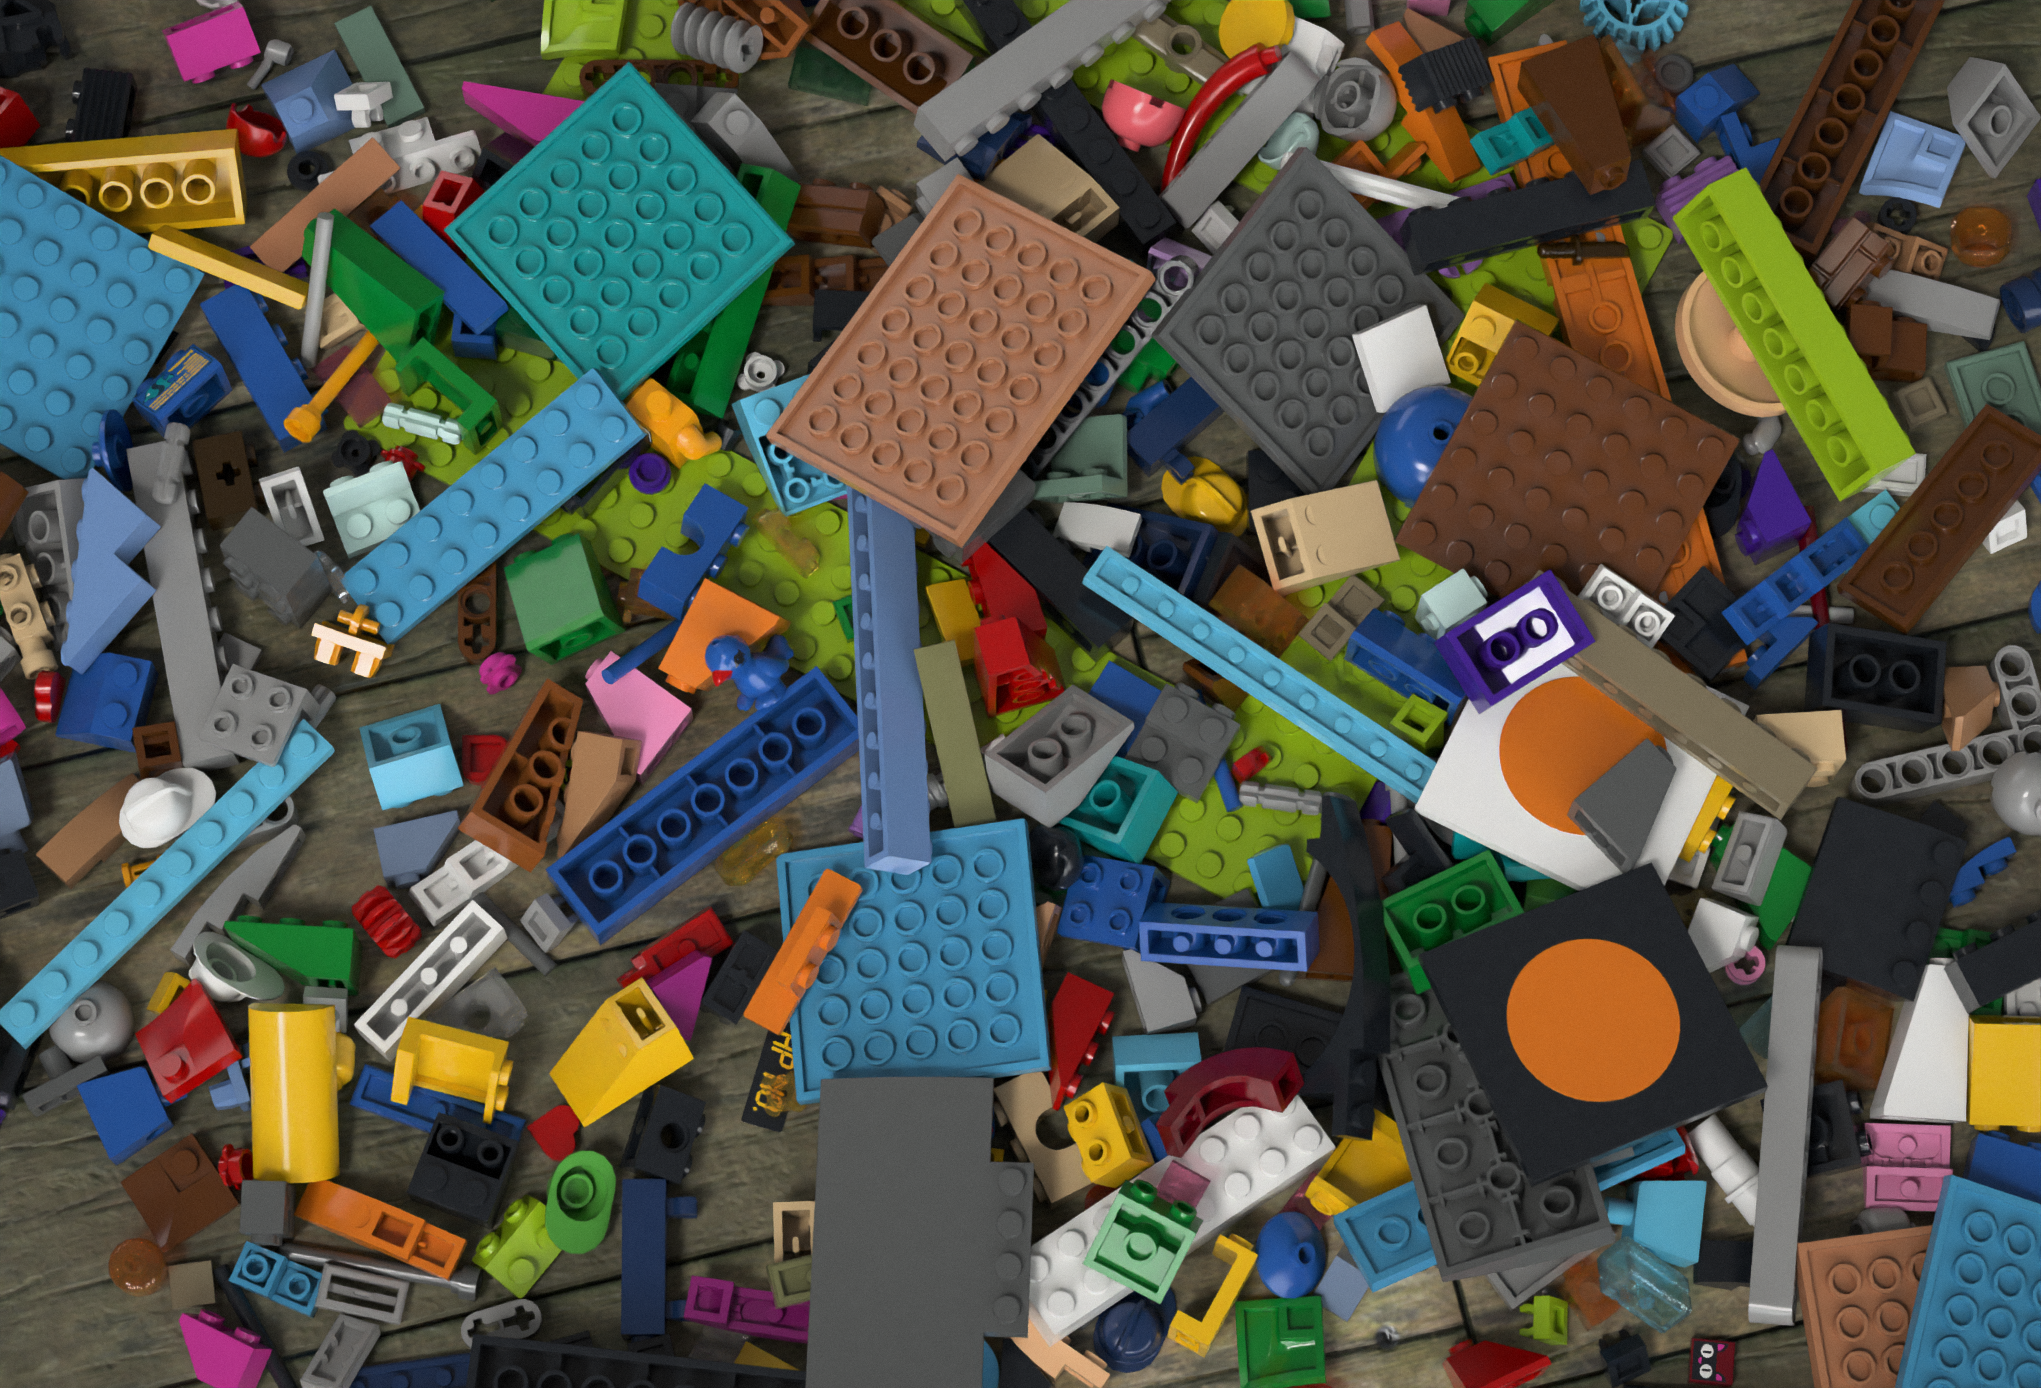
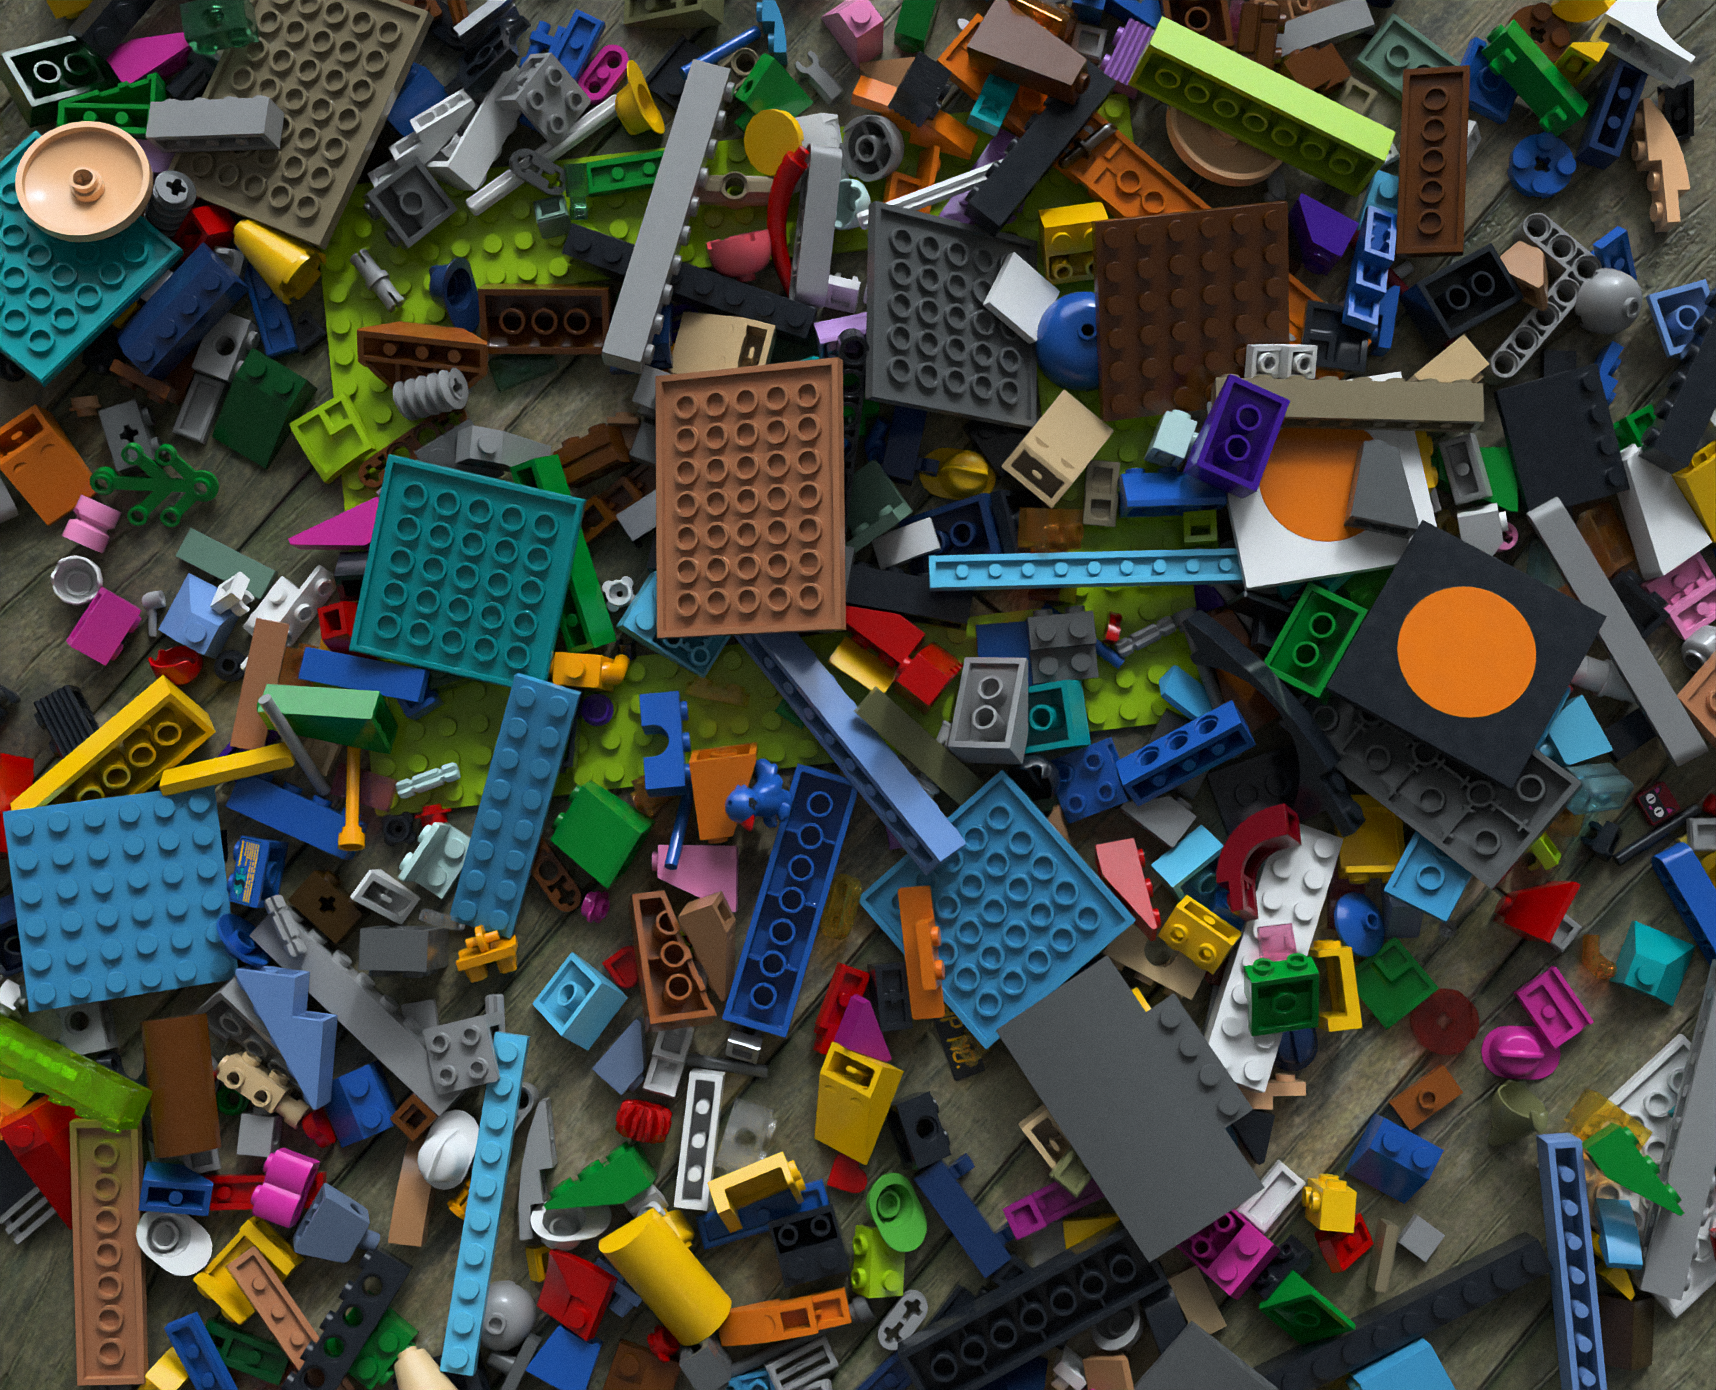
camera: 30 degrees left, 10 degrees up
green panel [395,337,504,455] -> none

